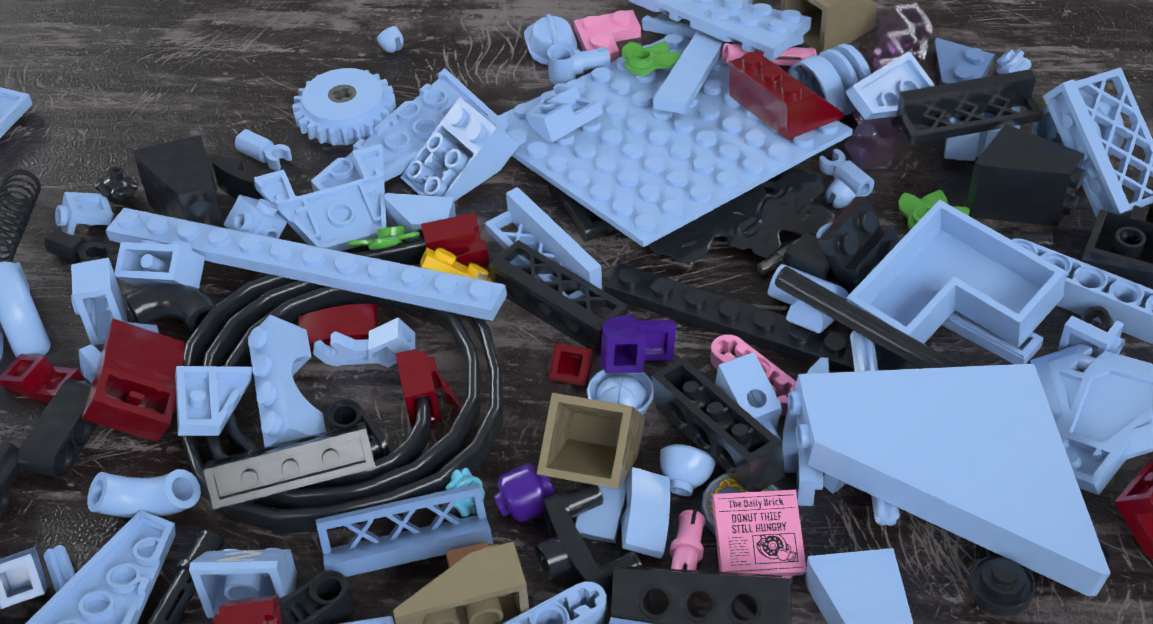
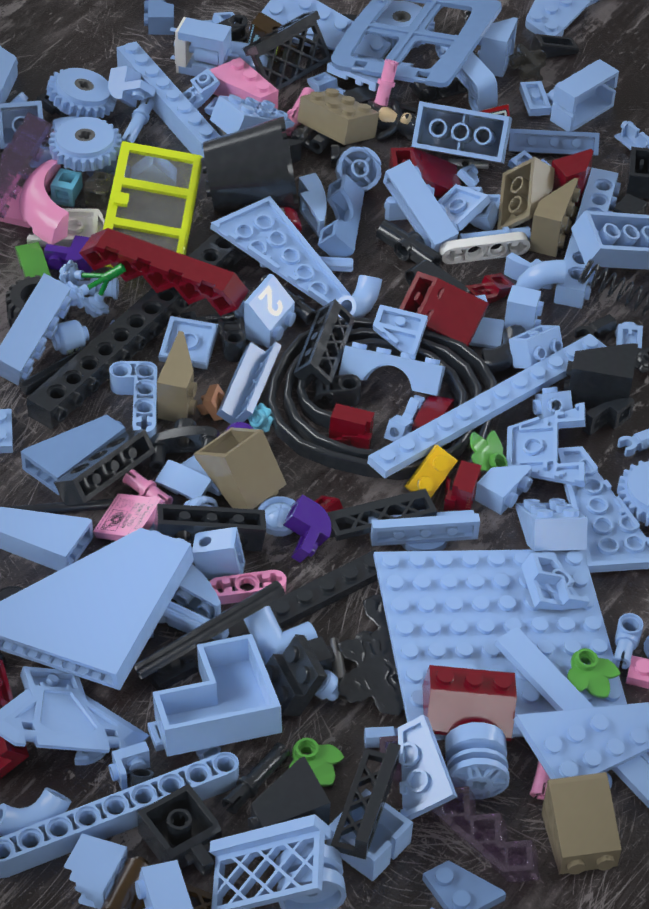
camera: 115 degrees right, 0 degrees up
light blue hinge [825,178,856,209] -> none

